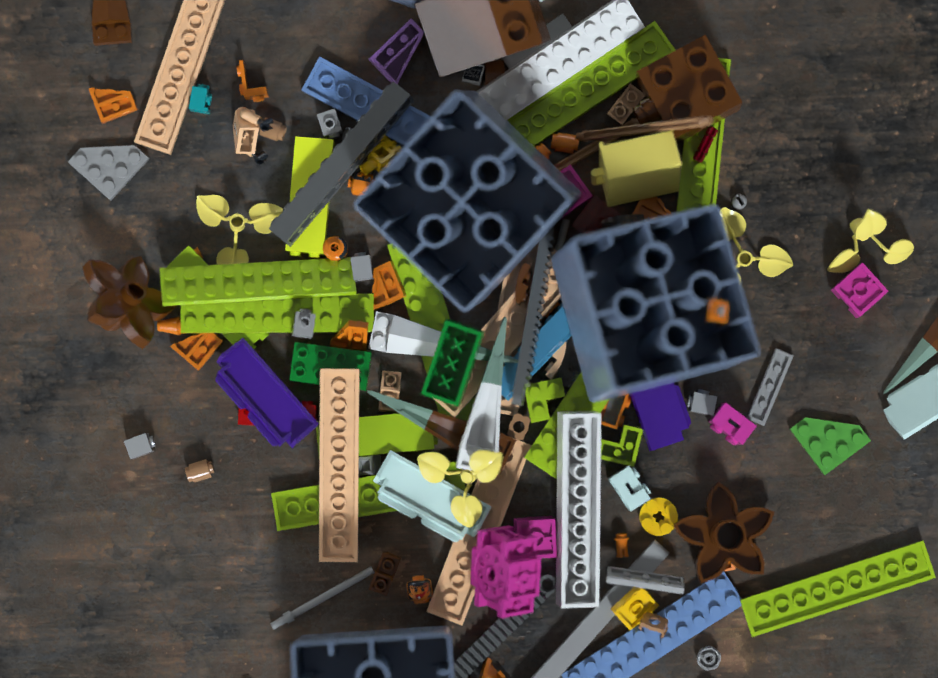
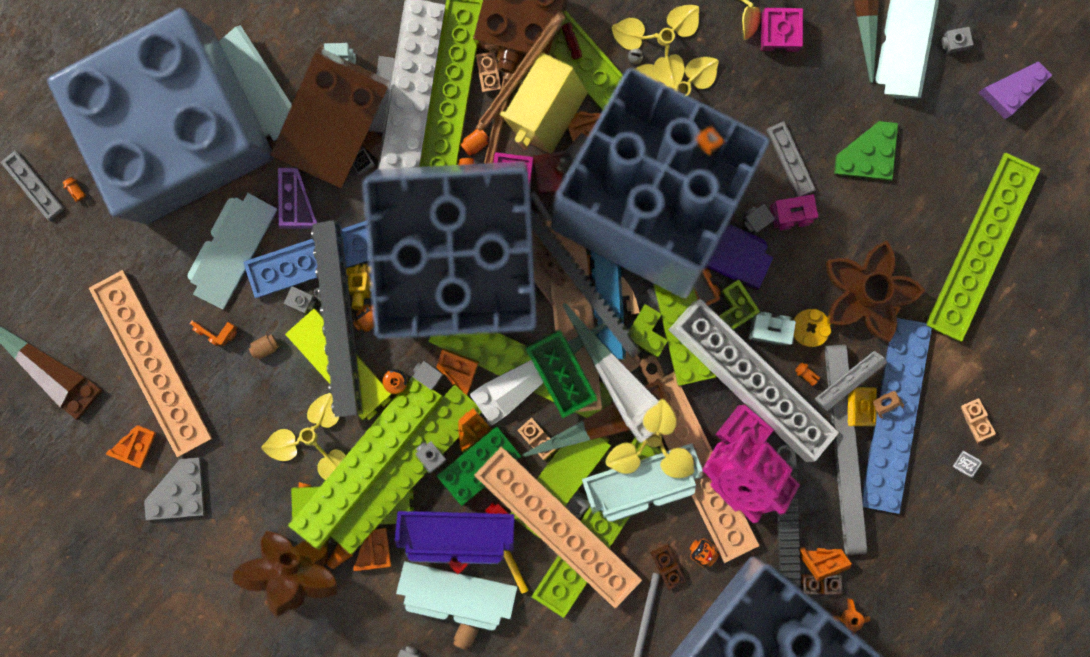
camera: 50 degrees left, 0 degrees up
teal brick [189,84,212,114] -> none
light nougat torso [233,107,274,165] -> none
light grey plate [697,646,721,671] -> none
none -> light aqua slope [187,193,278,310]
none -> light aqua slope [396,561,517,630]
none -> yellow bar [504,551,528,594]
none -> light yellow plant [612,5,699,85]

